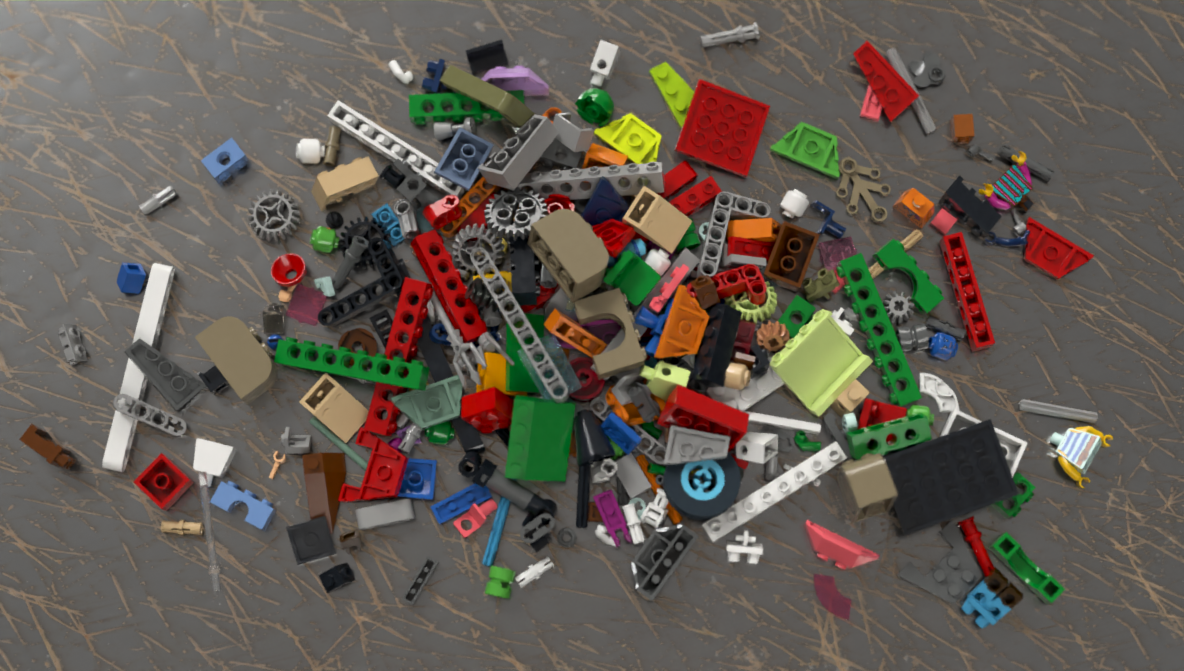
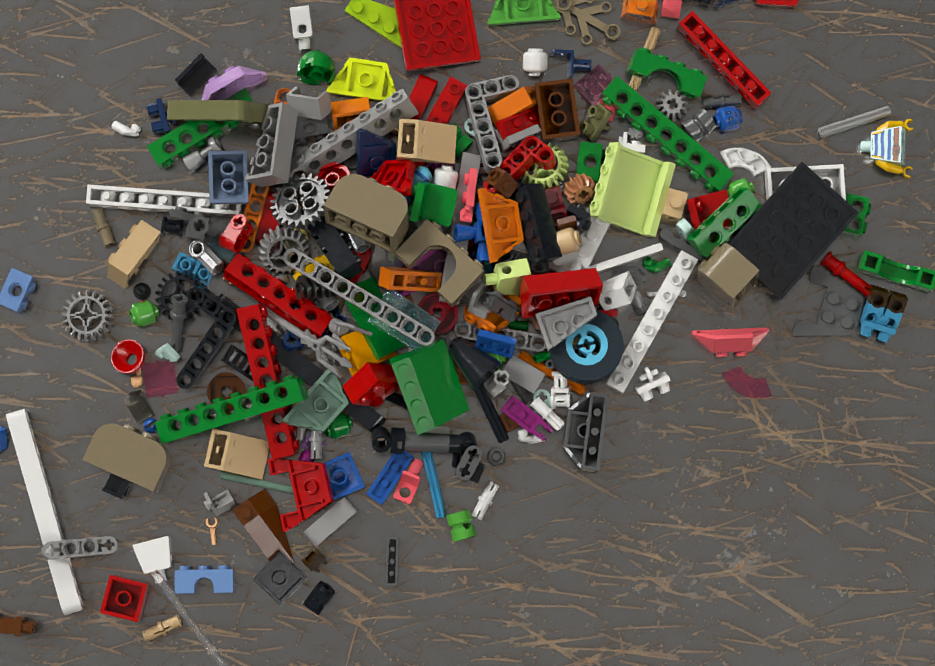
camera: 30 degrees left, 5 degrees up
dark grey wing [124,338,206,411] -> none
white head [296,139,325,164] -> none

